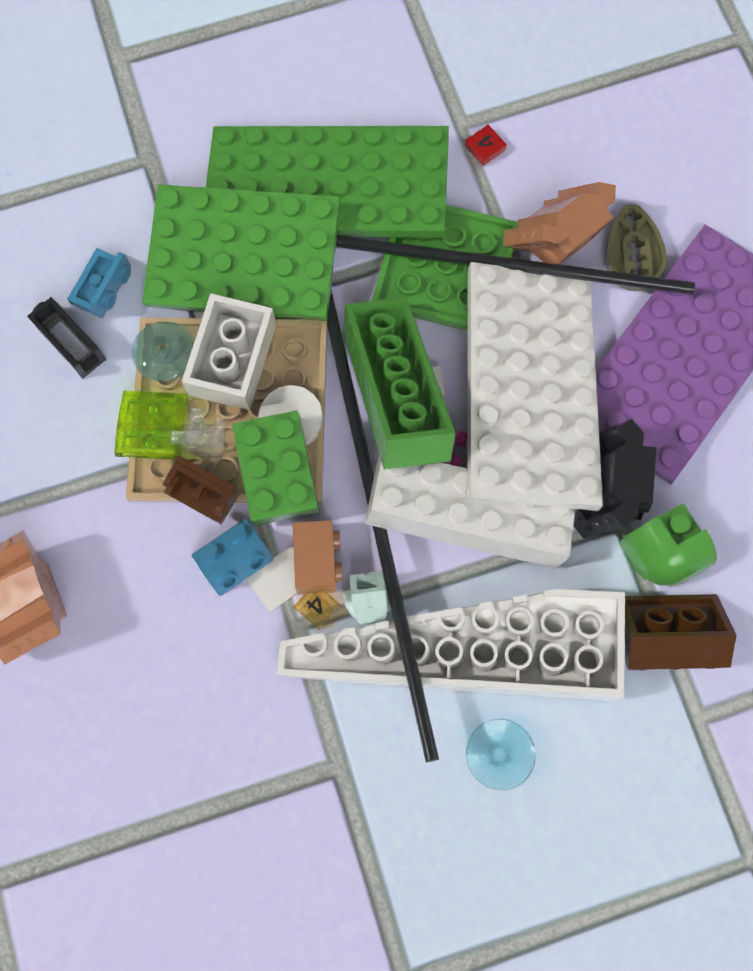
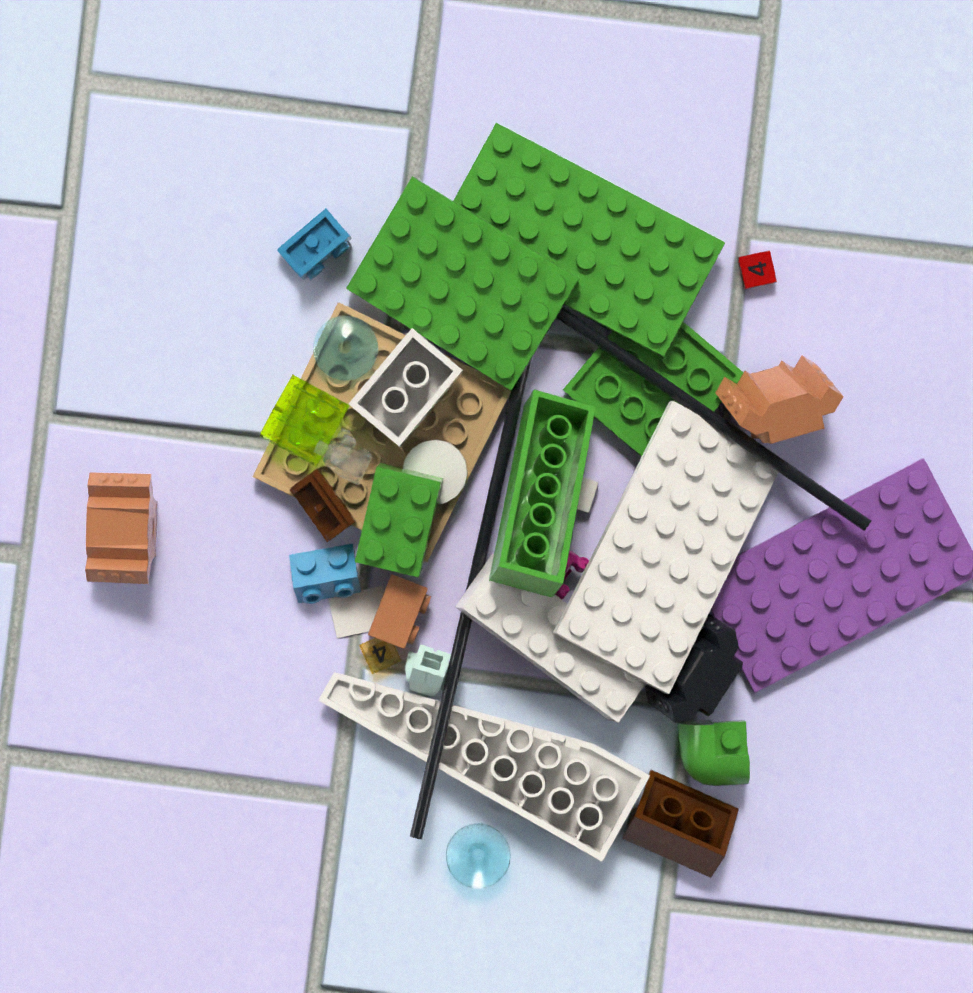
camera: 25 degrees right, 15 degrees up
black window [27,297,107,379] -> none
olive piece [605,204,667,291] -> none

